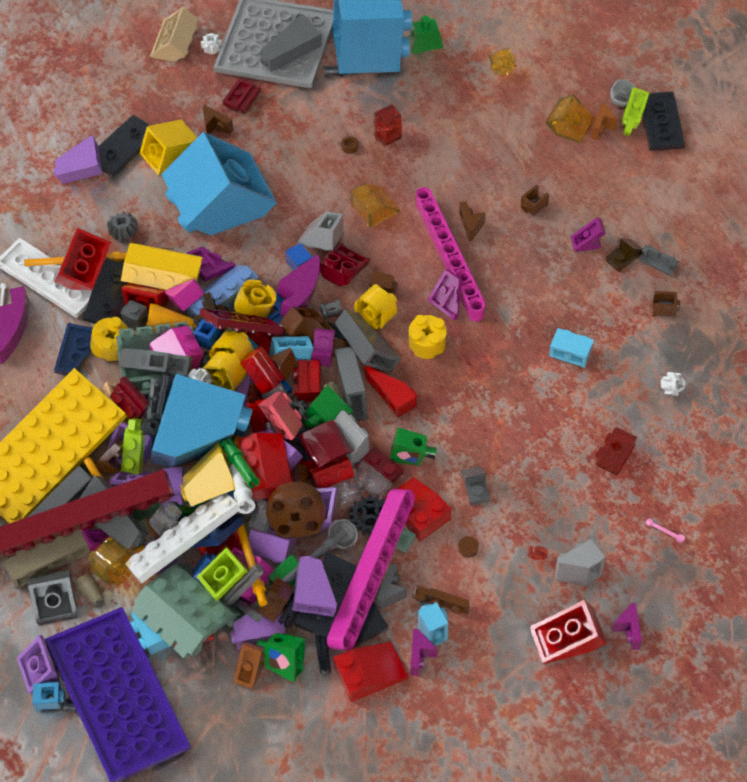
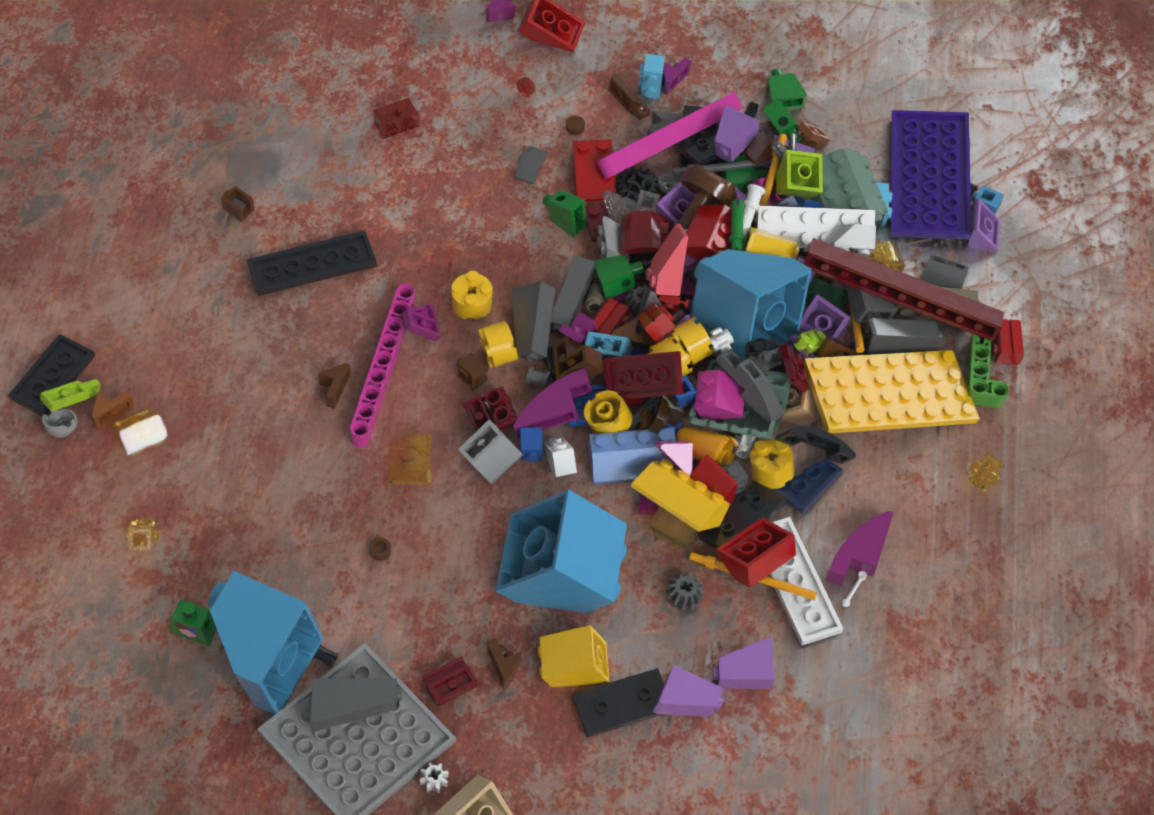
camera: 155 degrees left, 0 degrees up
dark tan cone [76,573,104,604] -> none
magenta wing [186,246,235,281] -> none
red slope [333,641,409,703] -> none
red slope [364,366,418,418] -> none
clear red brick [373,104,402,146] -> none
reddish brown window [521,185,549,216] -> none
medium azure brick [549,328,594,368] -> none
light grey slope [554,539,605,586] -> none
magenta slope [570,217,606,252] -> none
dark brown slope [606,238,643,272] -> none
dark grey hinge [638,245,680,276] -> none
bright pink hinge [646,518,685,543] -> none
white gear [661,372,685,396] -> none
none -> black plate [247,231,377,296]
none -> white slope [543,437,577,477]
none -> medium lavender slope [713,638,774,689]
none -> green torso [766,68,807,110]
none -> black slope [776,426,856,464]
none -> white slope [833,224,876,256]

